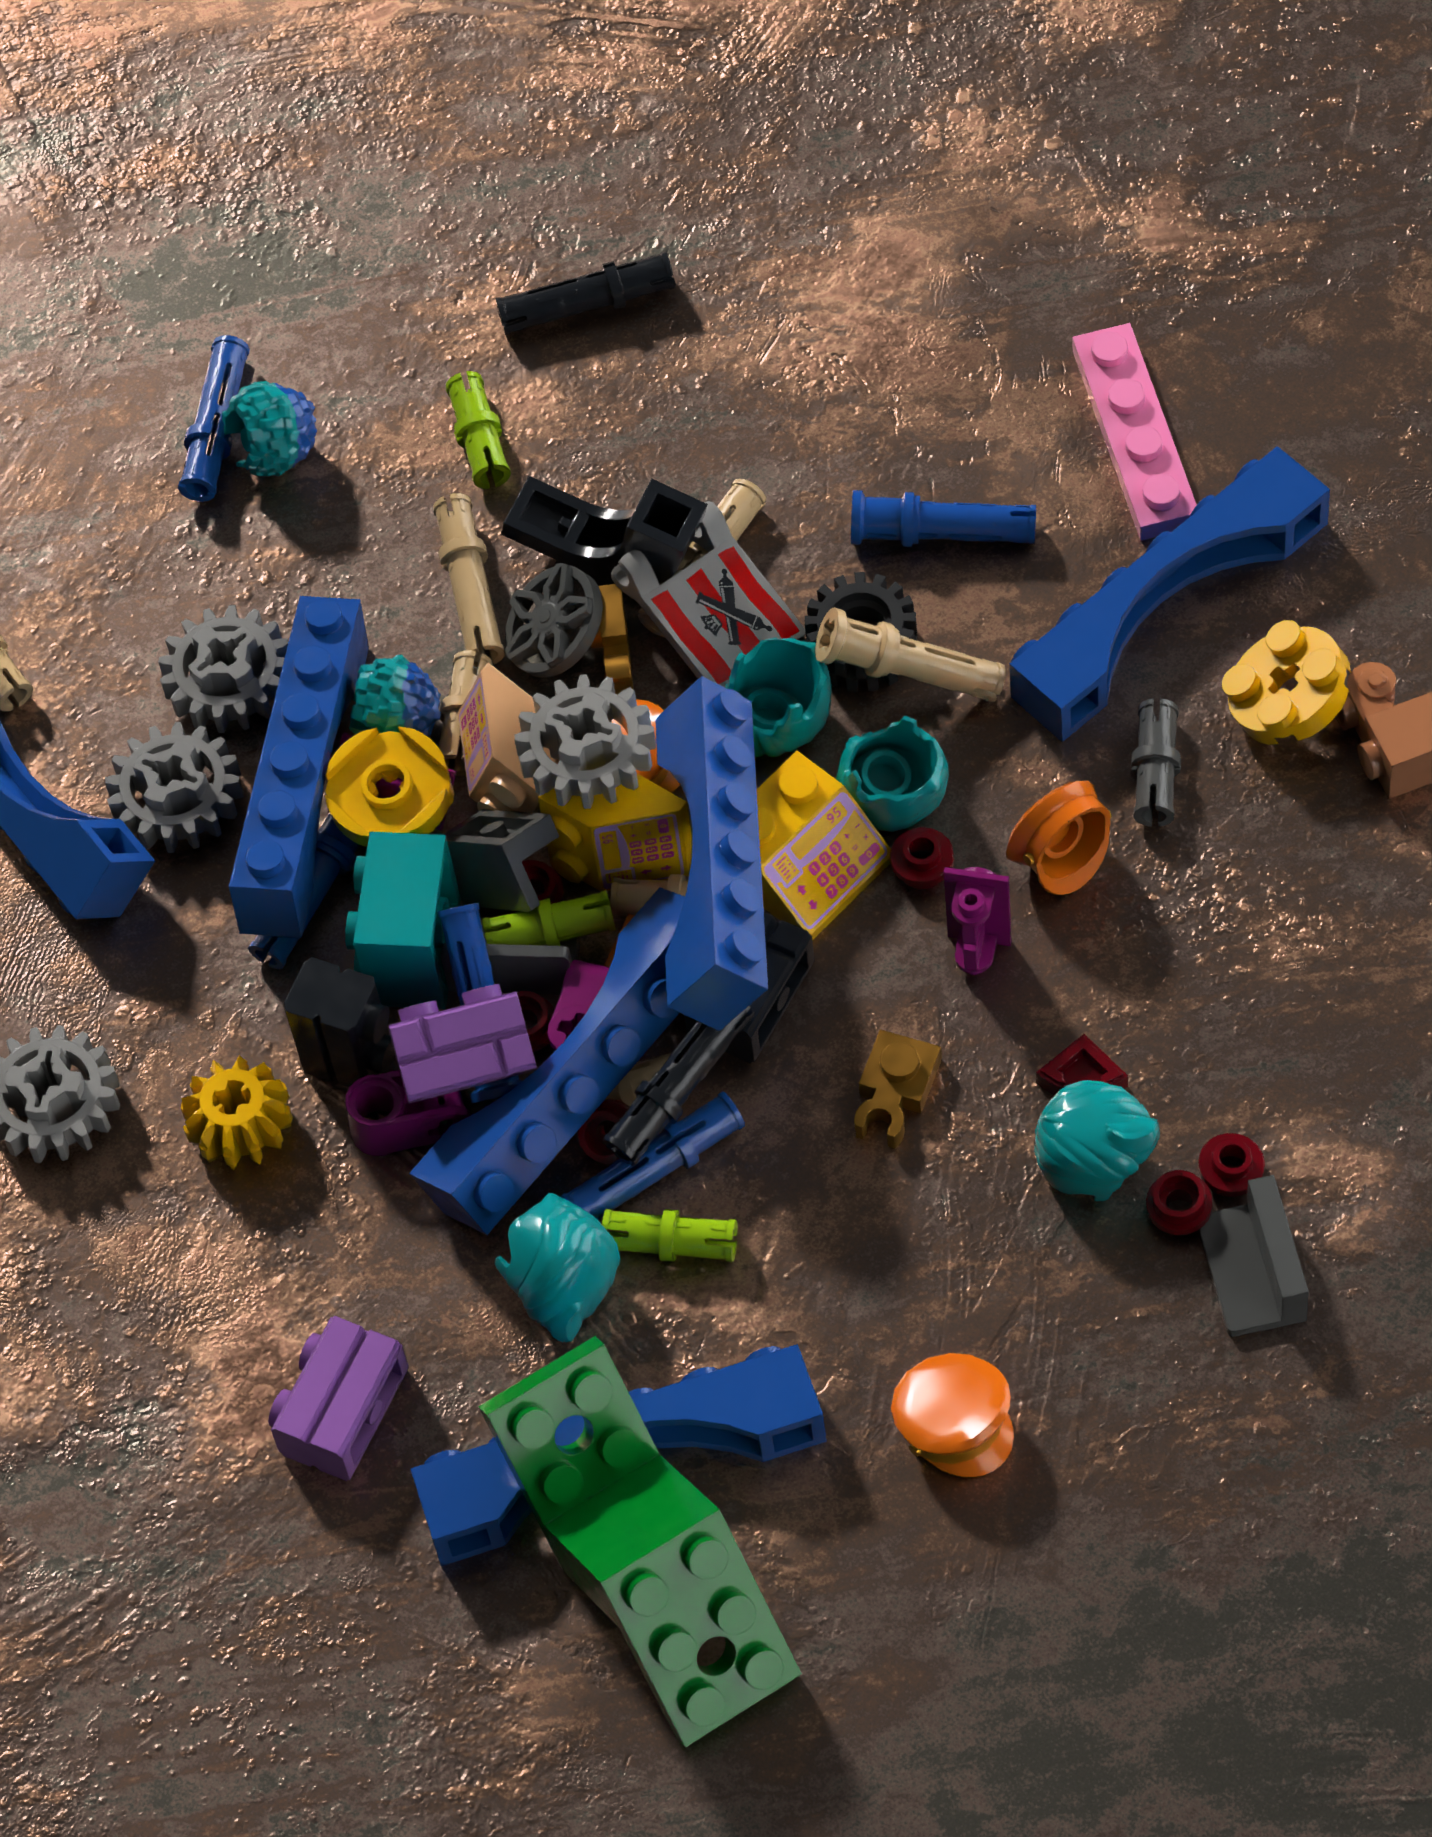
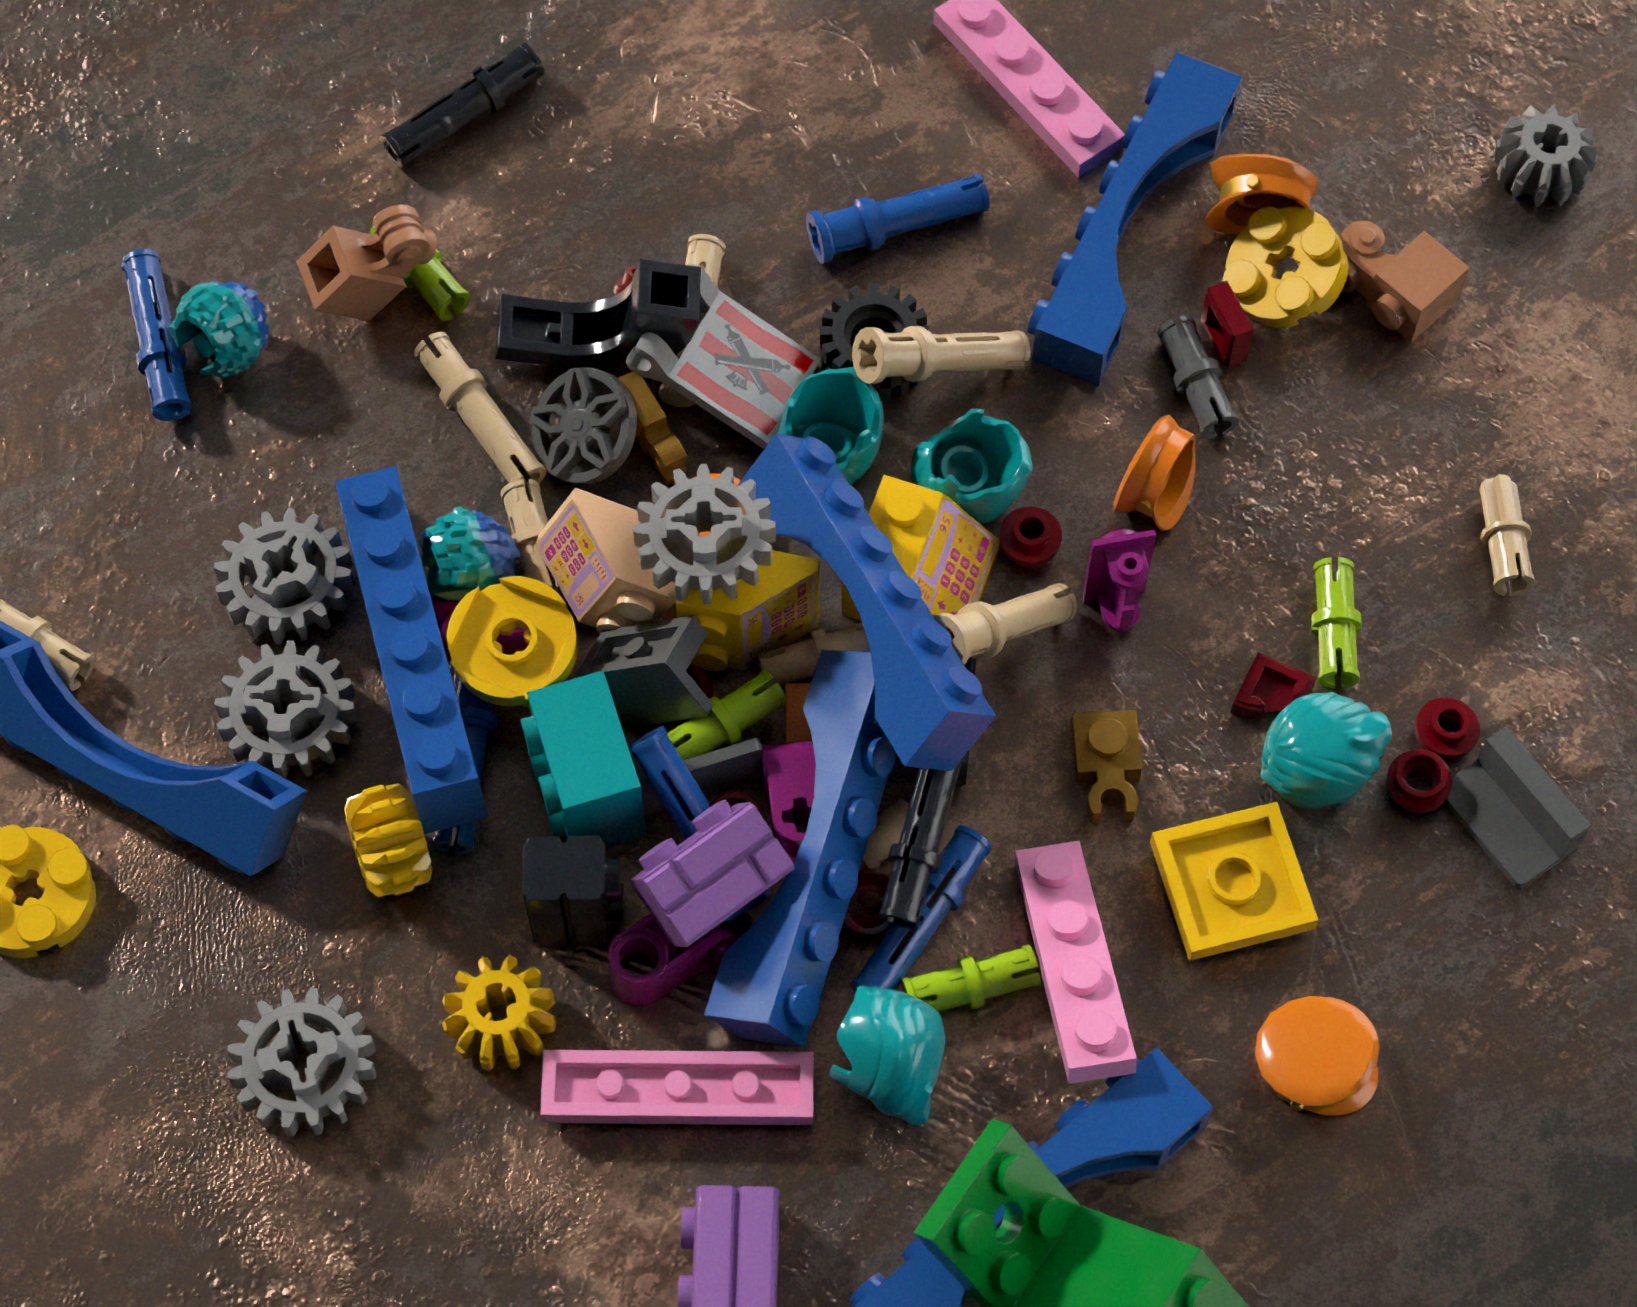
camera: 30 degrees left, 5 degrees up
none -> nougat brick [296,204,437,321]
none -> yellow gear [344,783,433,897]
none -> bright pink plate [540,1050,814,1125]
none -> tan pin [933,583,1077,665]
none -> bright pink plate [1015,841,1137,1084]
none -> yellow plate [1150,802,1318,961]
none -> dark red tile [1200,281,1254,367]
none -> orange piece [1205,154,1318,234]
none -> lime pin [1311,557,1362,688]
none -> tan axle [1480,474,1535,596]

